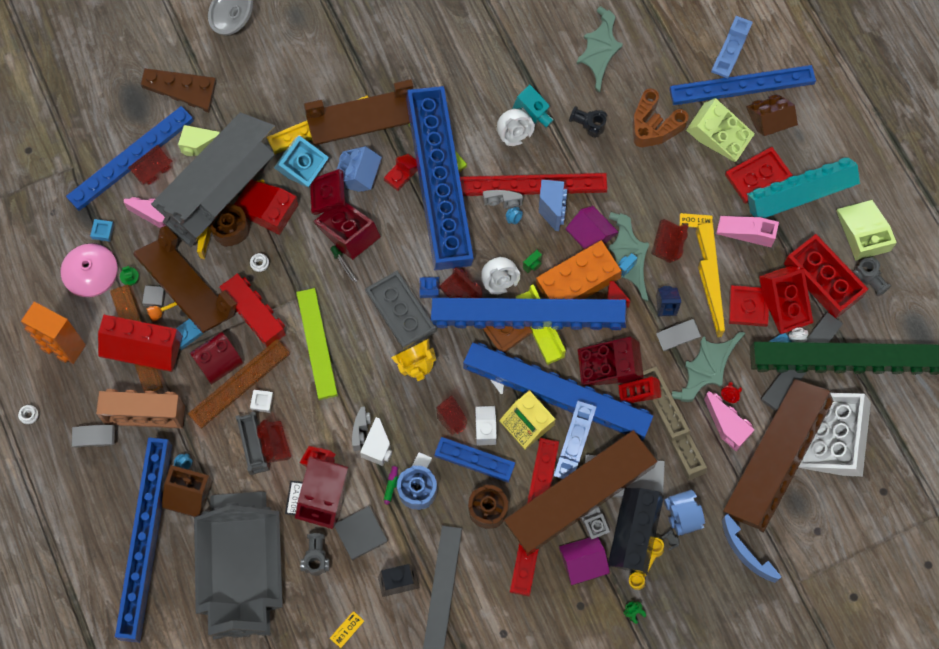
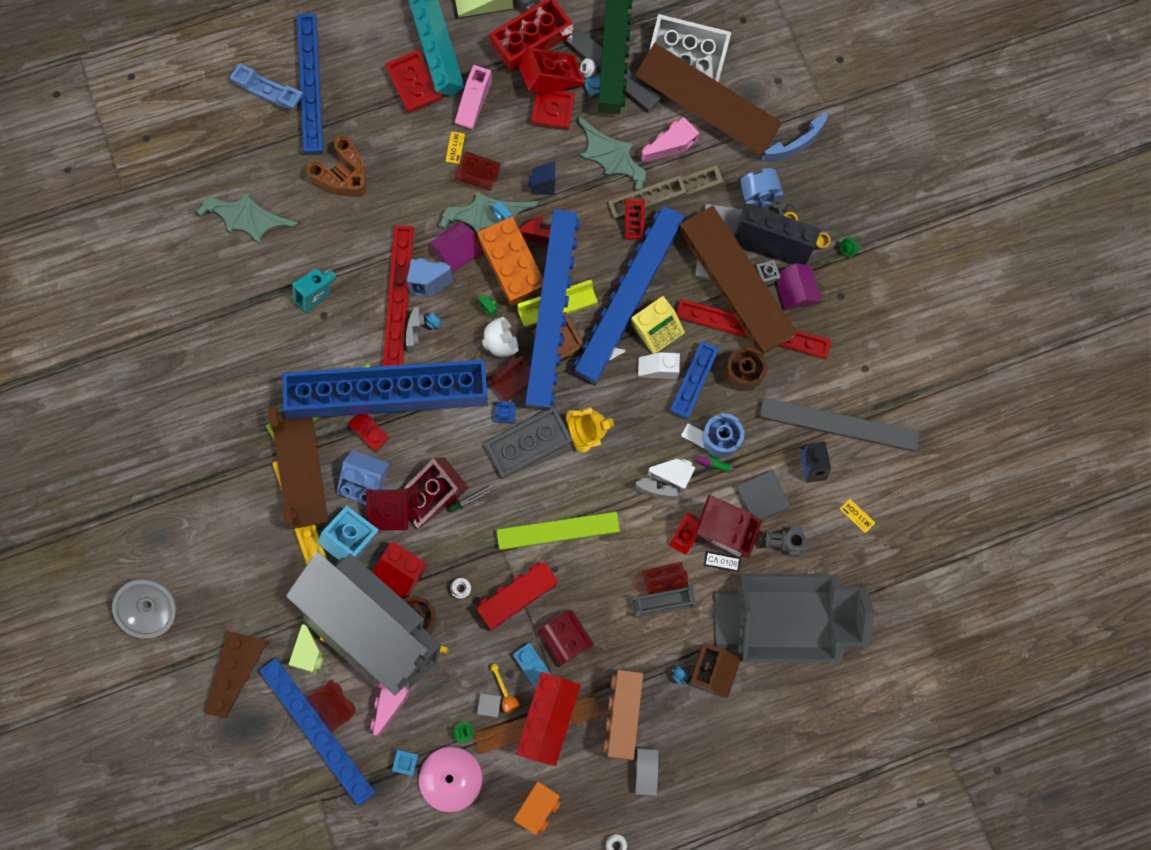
camera: 90 degrees left, 5 degrees up
blue brick [115,438,172,643] -> none
reddish brown bracket [133,225,237,333] -> none
clear orange tile [188,339,290,429] -> none
white plate [250,390,274,413] -> none
clear red slope [436,395,467,435] -> none
white cylinder [497,109,535,146] -> none
slope [554,401,597,479] -> none
black connector [569,106,607,138] -> none
dark red slope [578,336,644,386] -> none
light grey slope [656,319,701,351] -> none
yellowish green slope [686,98,755,162] -> none
yellow slope [696,222,725,337] -> none
red plate [721,382,742,403] -> none
reddish brown slope [746,95,798,136] -> none

